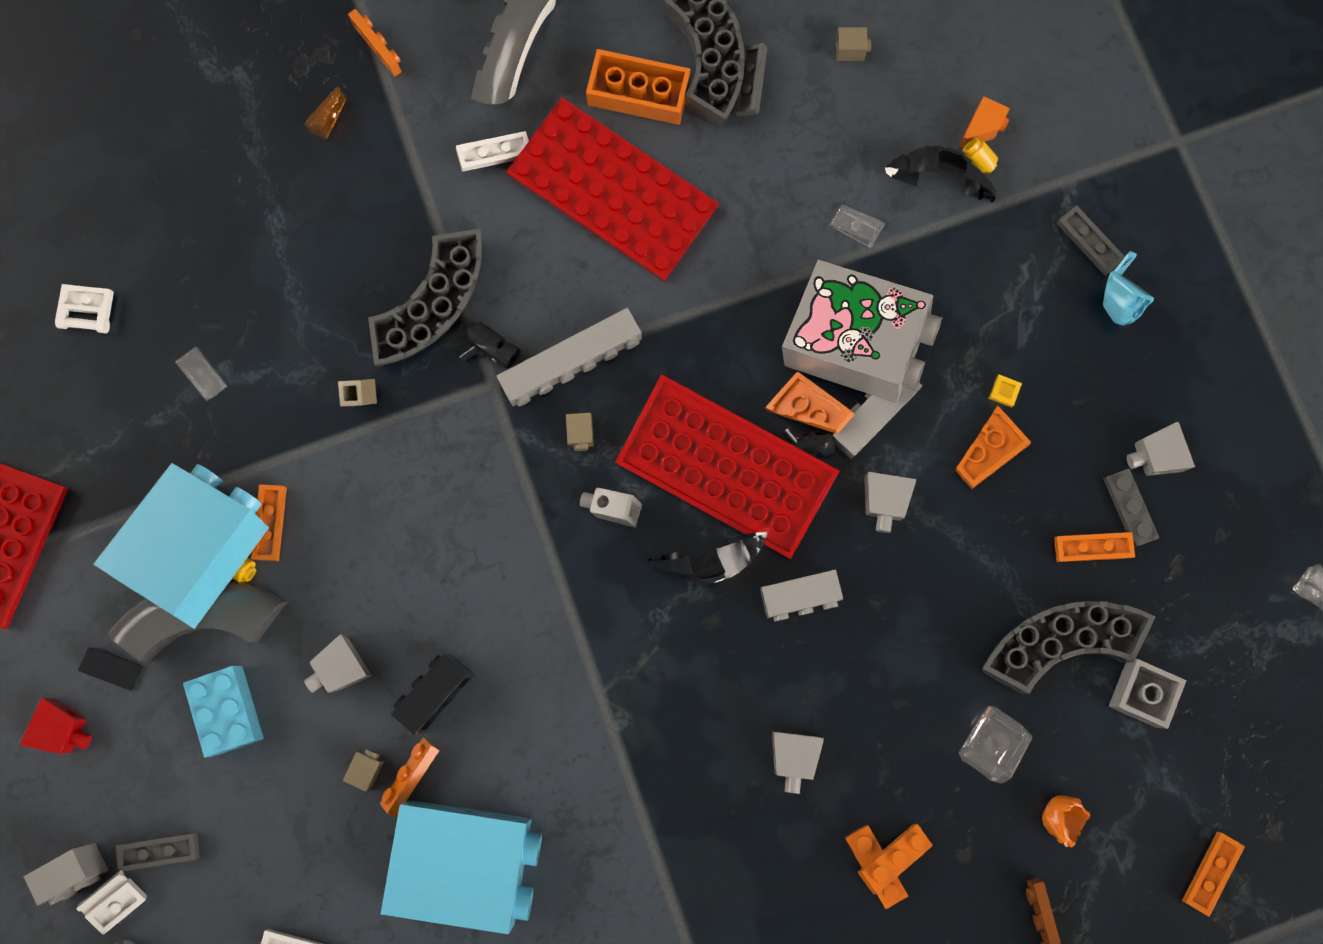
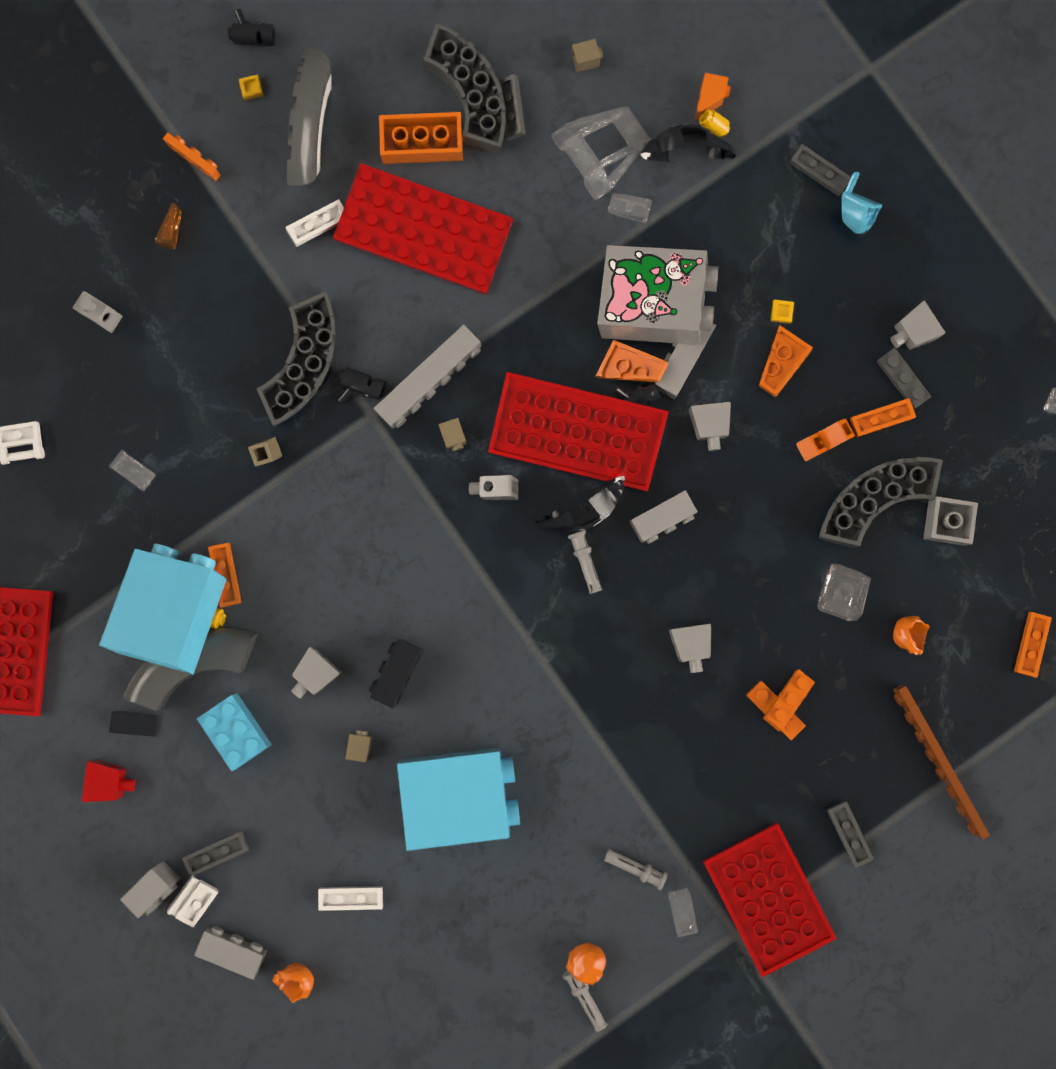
camera: 20 degrees left, 5 degrees up
orange plate [380,737,439,818] -> none
none -> light grey torso [73,291,123,333]
none -> clear windscreen [550,107,650,200]
none -> light grey pin [568,530,602,594]
none -> orange brick [796,418,855,462]

